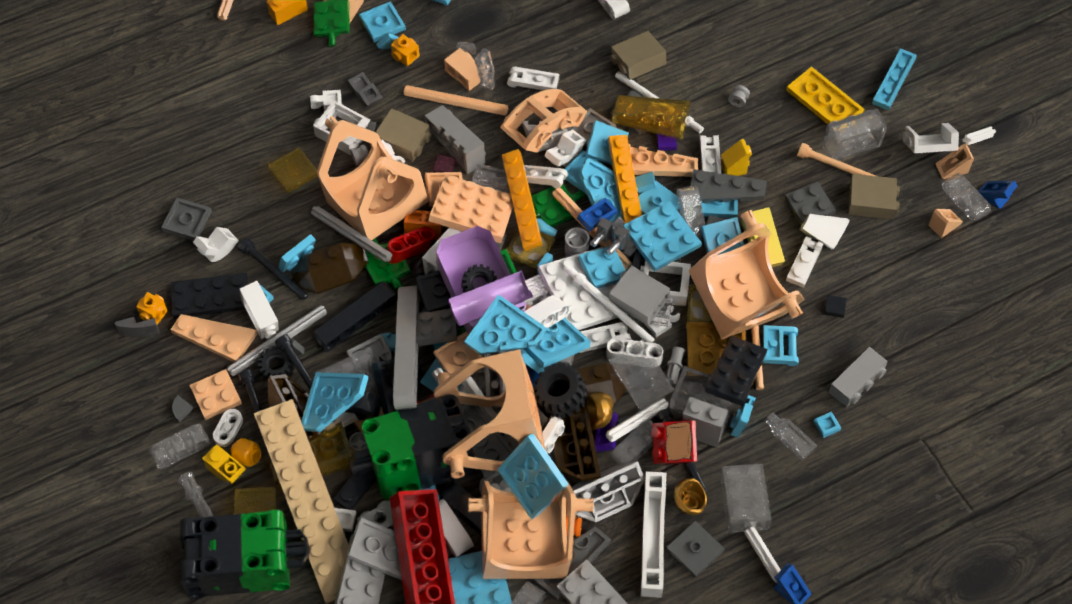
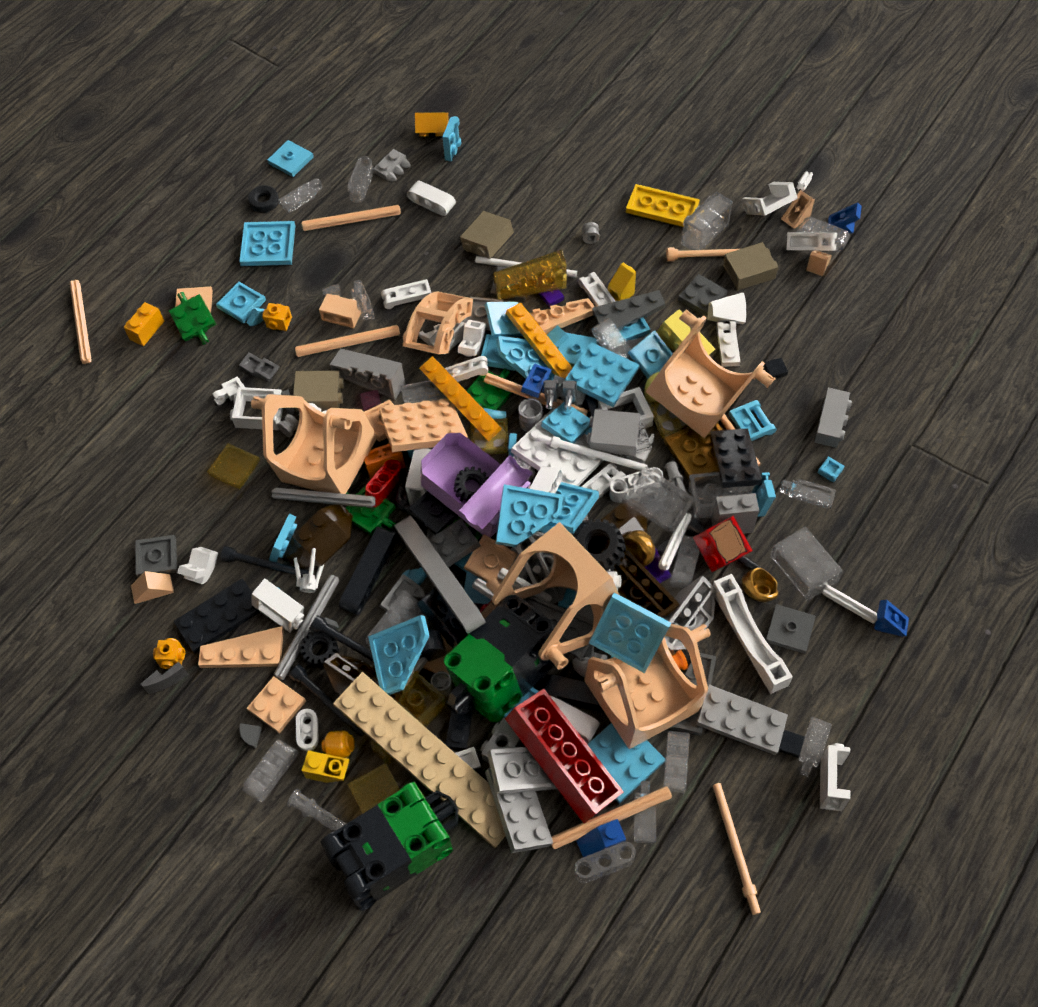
camera: 25 degrees left, 0 degrees up
medium azure plate [872,48,917,111] -> none
none -> light nougat slope [131,571,174,604]
none -> white plant [294,548,324,593]
none -> white plate [787,232,837,251]

